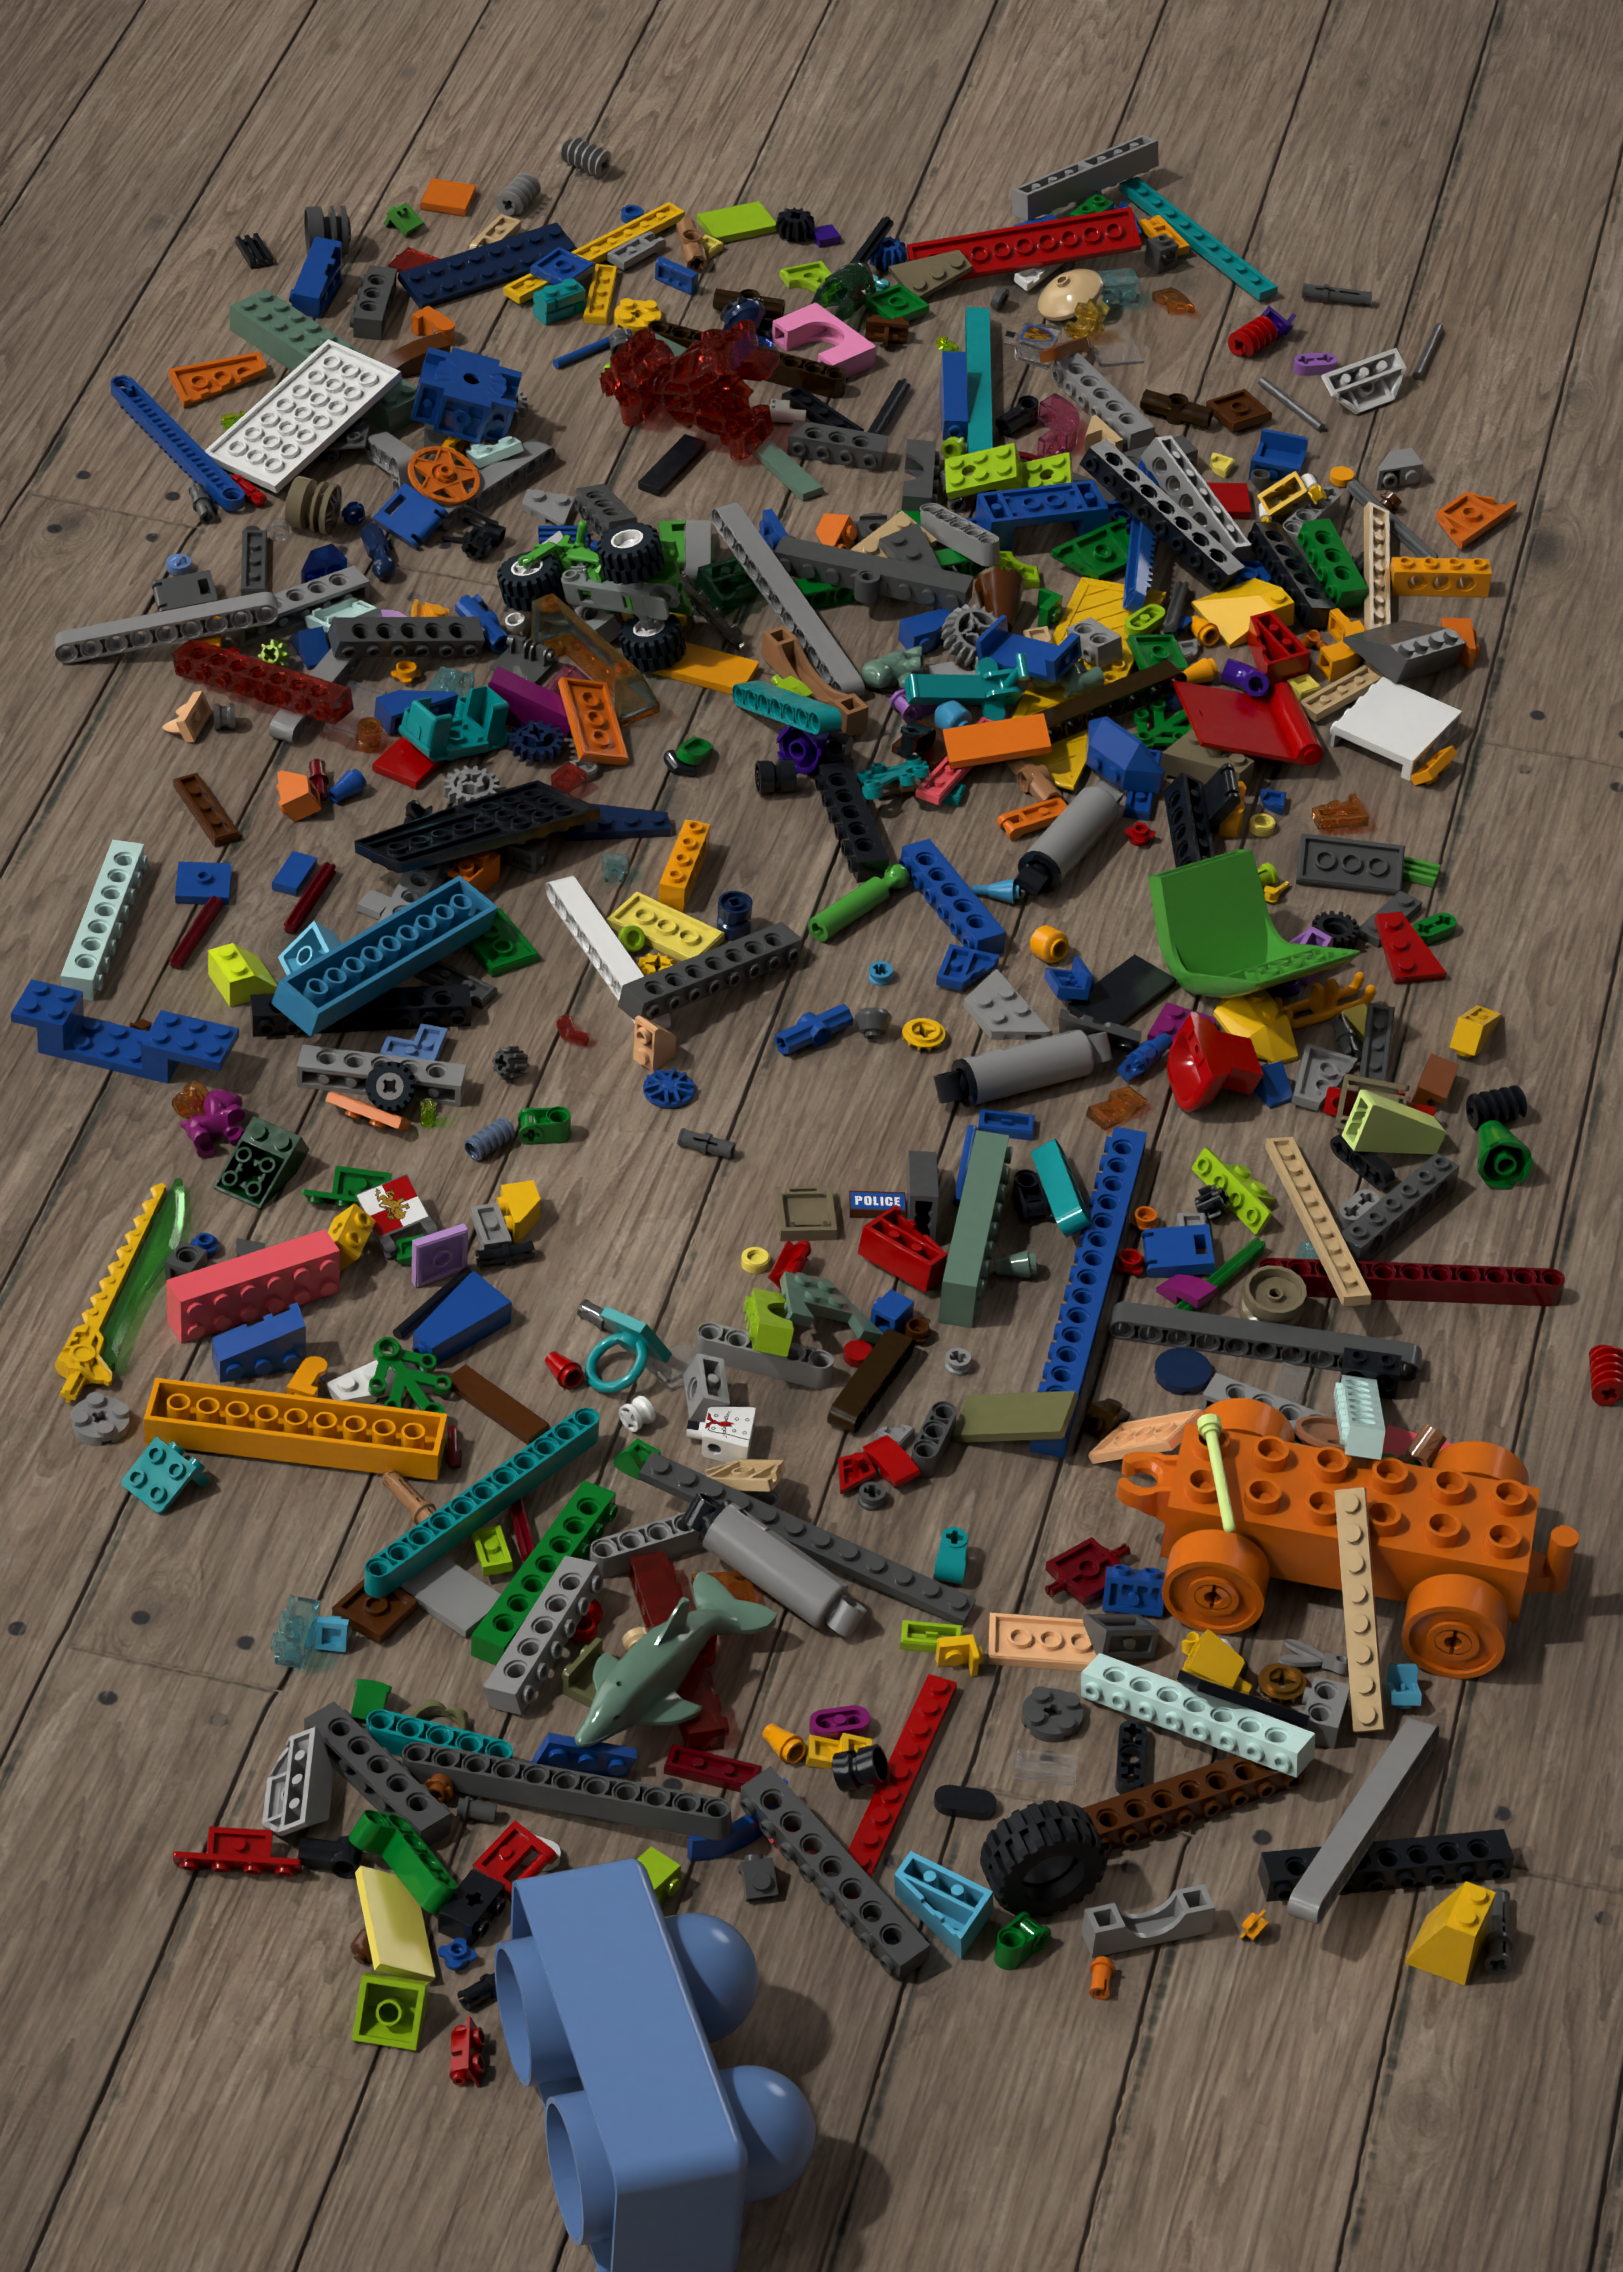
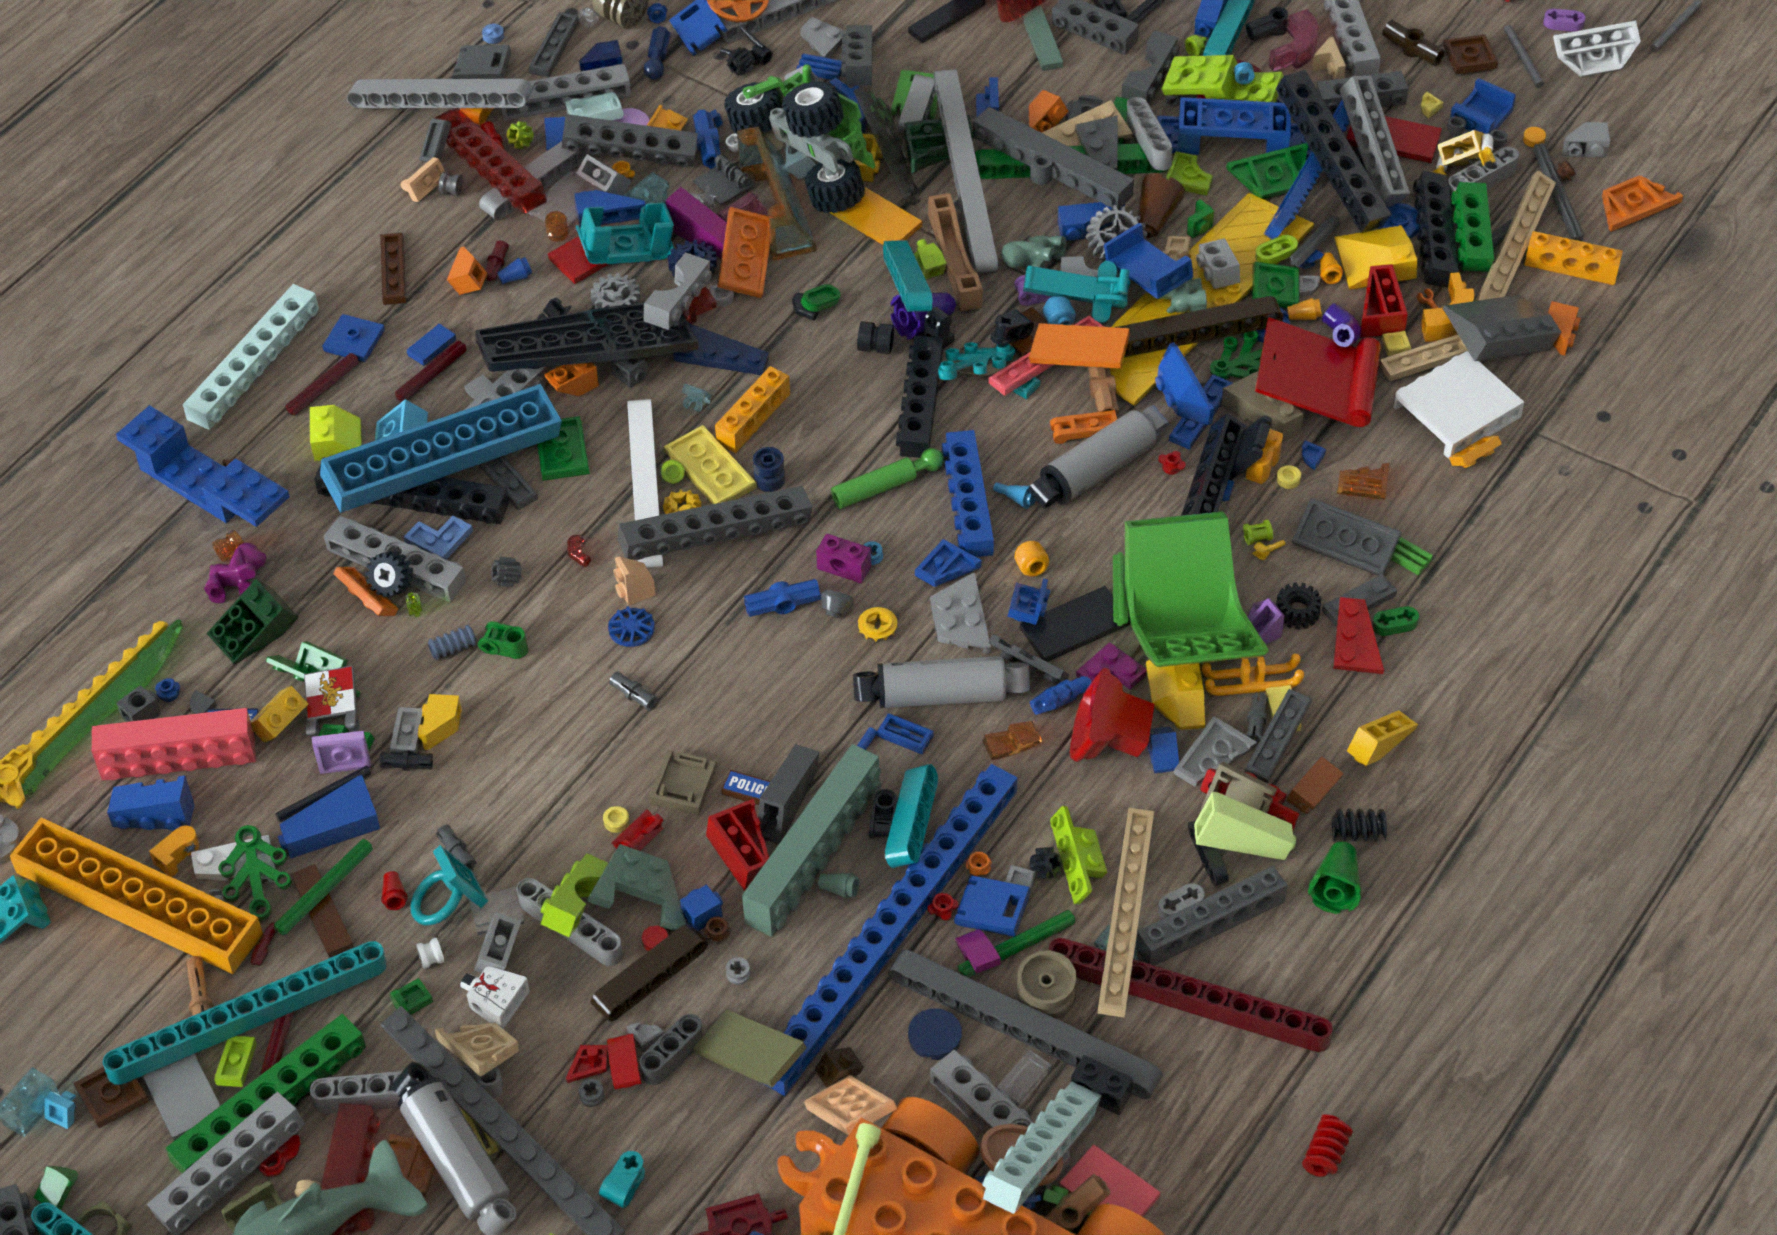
camera: 25 degrees right, 10 degrees up
none -> green axle [274,839,373,935]
none -> dark grey tile [419,118,452,163]
none -> light grey brick [576,154,632,196]
none -> light grey arch [644,253,712,330]
none -> magenta brick [816,533,871,584]
none -> bright green axle [1112,552,1128,626]
none -> dark azure bush [1234,62,1255,84]

